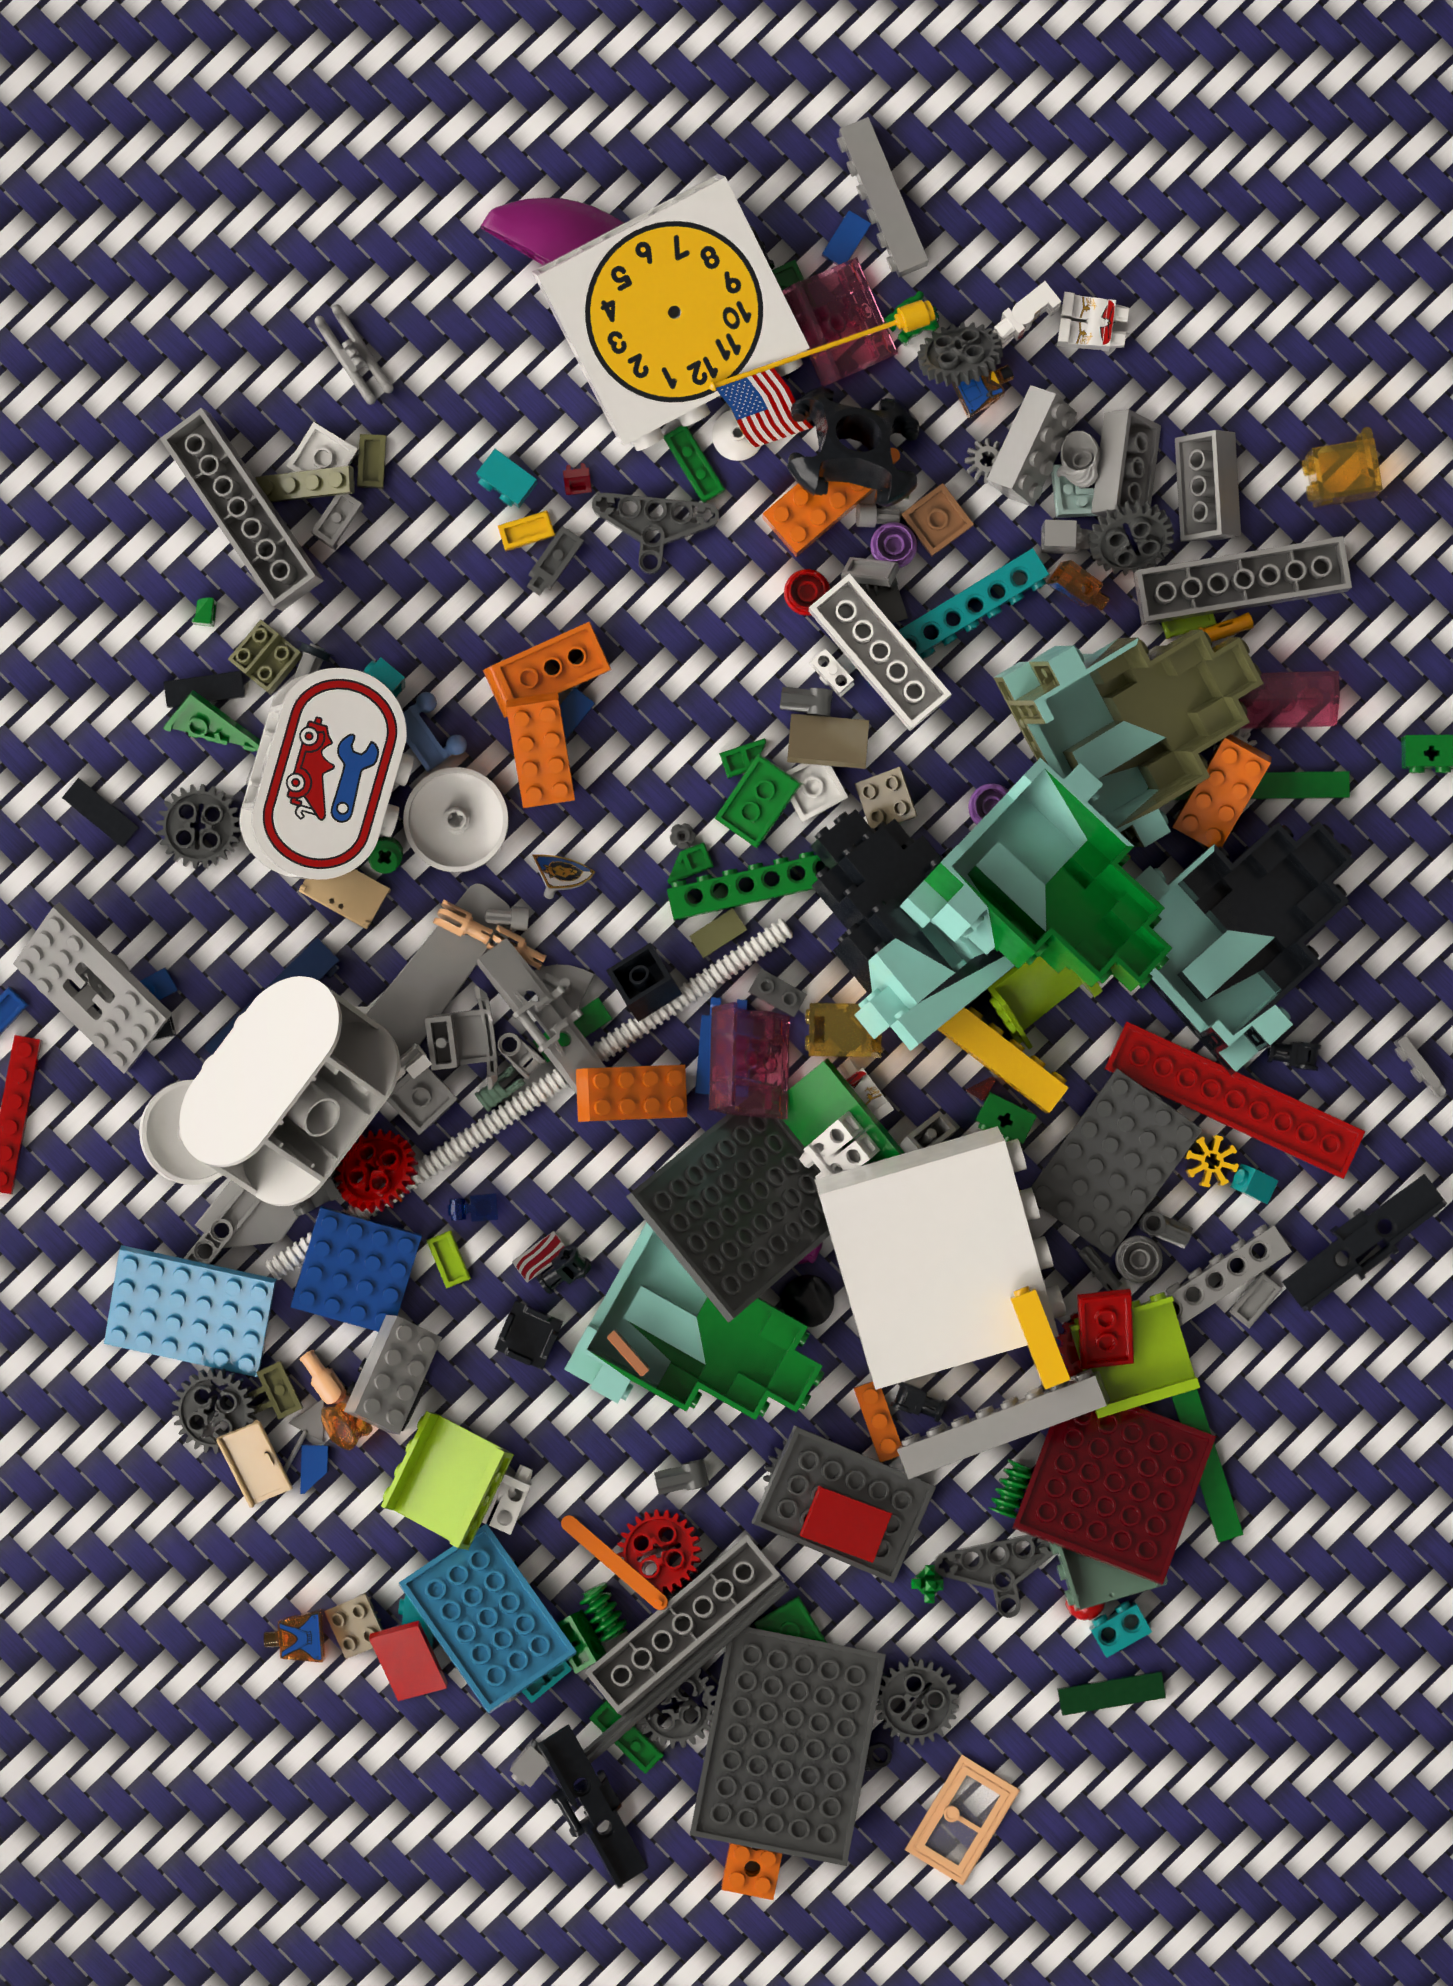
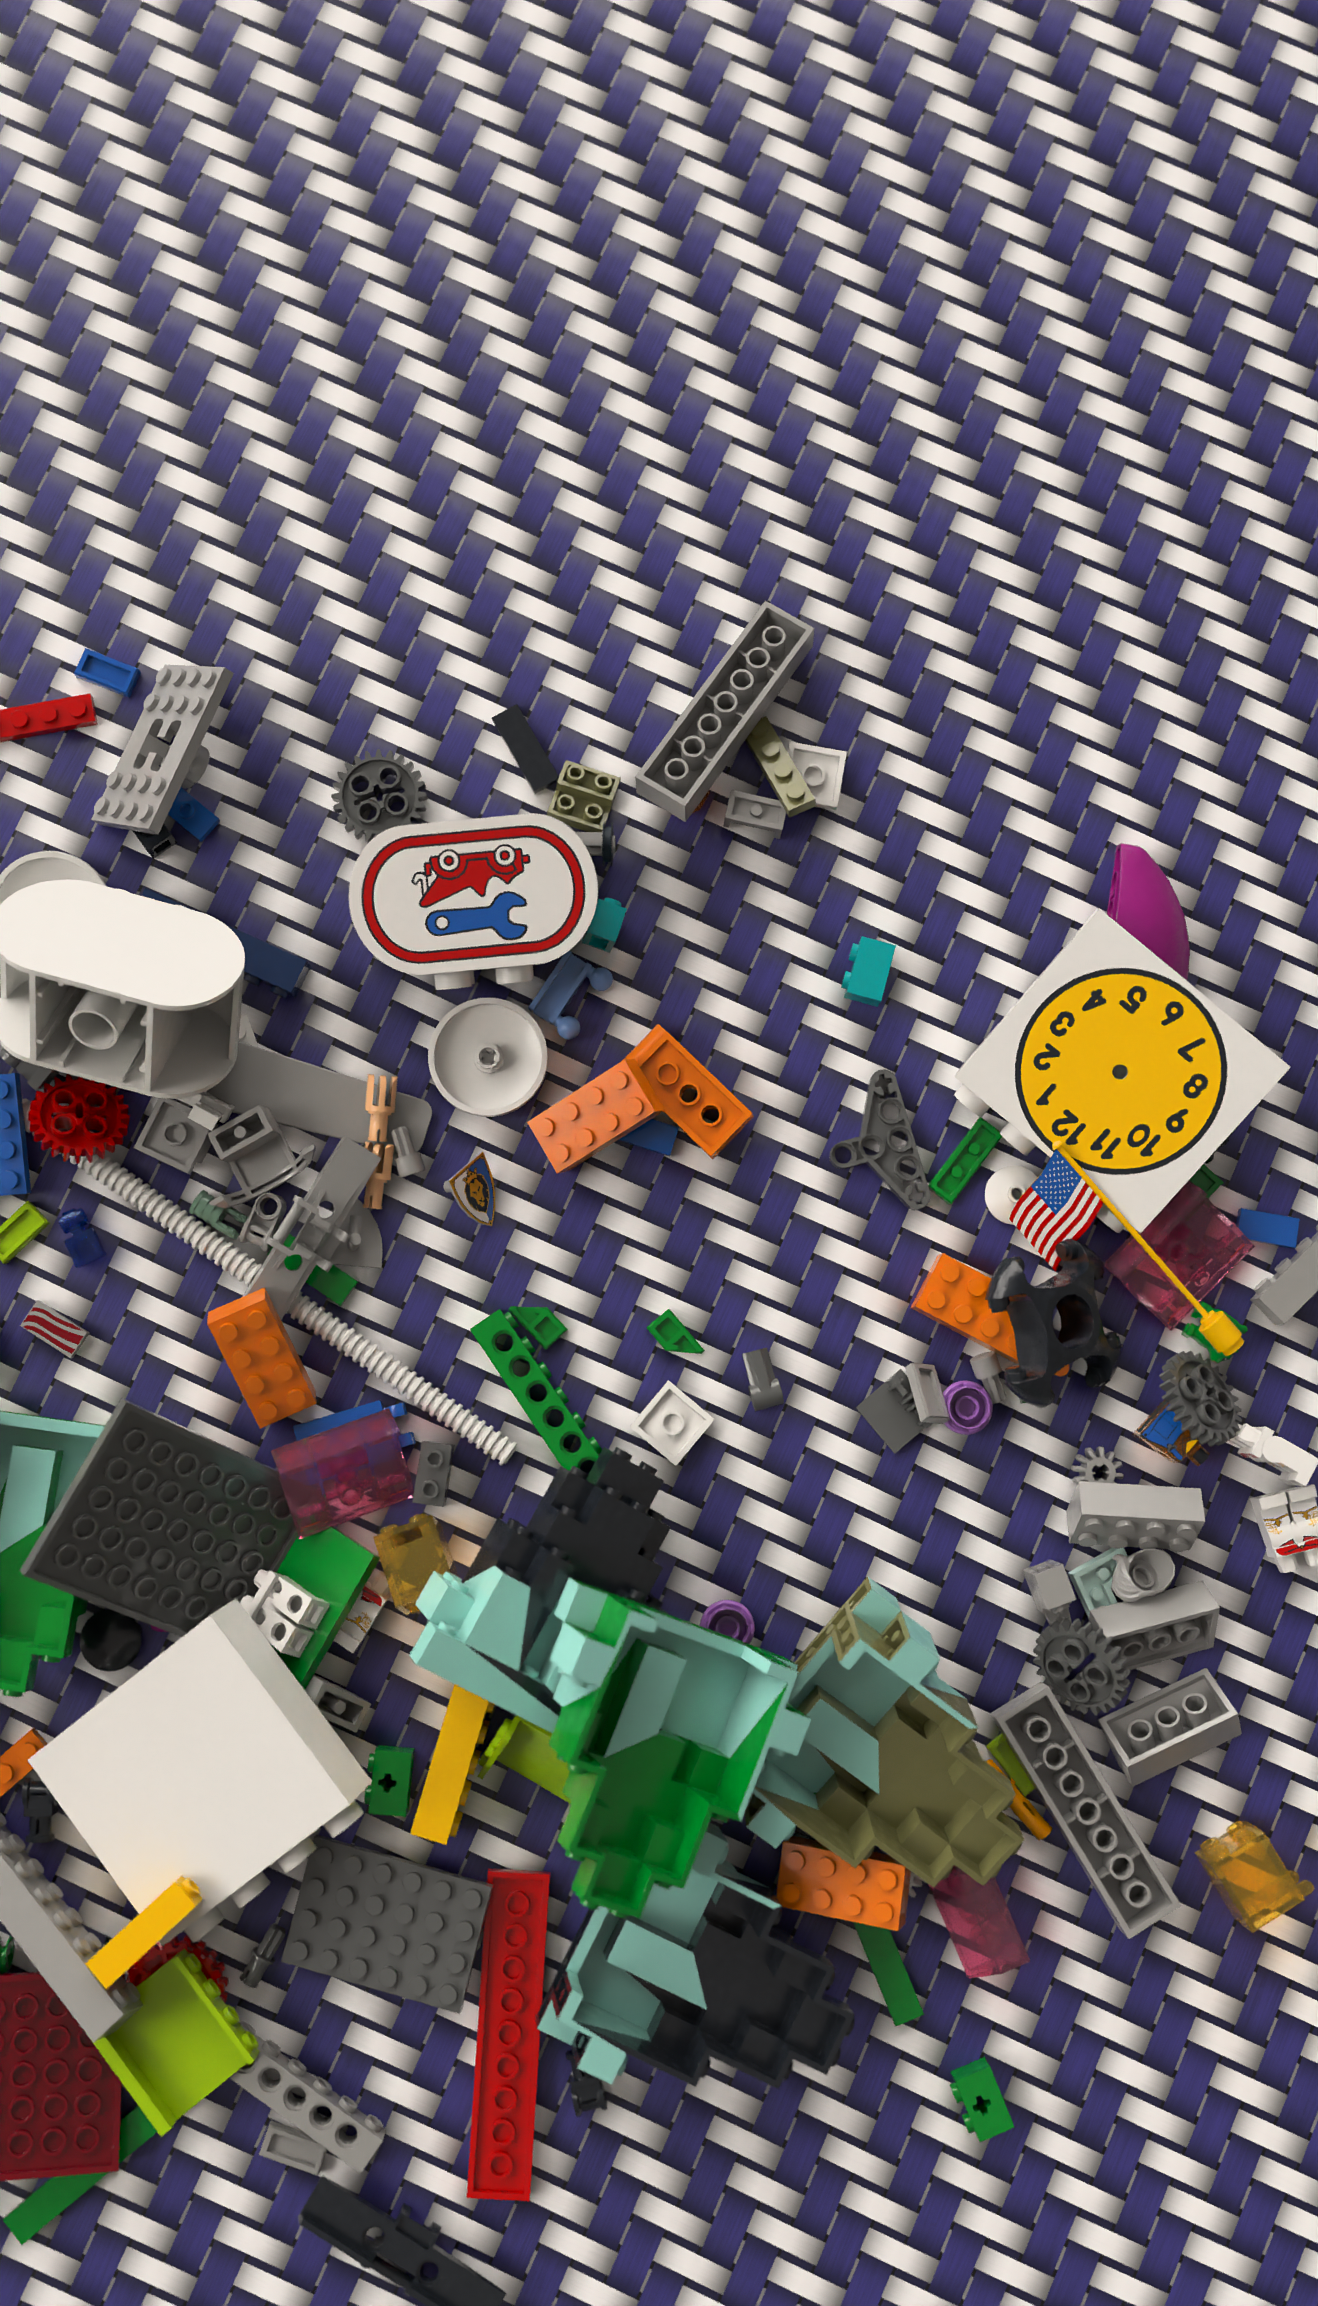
camera: 55 degrees right, 5 degrees down
black tile [62,778,139,848] -> none
green wing [163,690,261,752] -> none
green slope [191,598,217,627] -> none
tan door [299,869,391,929] -> none
light grey piece [314,304,393,405] -> none
olive tile [357,434,387,489] -> none
green piece [368,836,403,874] -> none
yellow tile [498,510,555,551] -> none
dark grey hinge [527,526,584,596] -> none
black connector [536,1245,591,1294] -> none
dark red tile [563,463,592,495] -> none
black brick [606,942,682,1022] -> none
dark grey plate [670,823,695,849] -> none
olive tile [689,908,747,959] -> none
green tile [714,754,802,848] -> none
red piece [784,569,830,616] -> none
dark tan tile [787,714,869,769] -> none
white brick [809,573,952,731] -> none
white piece [809,649,855,698] -> none
dark tan hinge [855,766,918,828] -> none
teal brick [866,548,1050,687] -> none
medium nougat plate [901,483,974,557] -> none
clear red slope [965,1076,996,1101] -> none
clear orange torso [1047,560,1110,611] -> none
red tile [1077,1289,1134,1369] -> none
light grey piece [1115,1236,1163,1283] -> none
dark grey piece [1138,1211,1193,1249] -> none
yellow gear [1184,1135,1239,1187] -> none
teal brick [1230,1163,1278,1204] -> none
light grey hinge [1393,1036,1446,1097] -> none

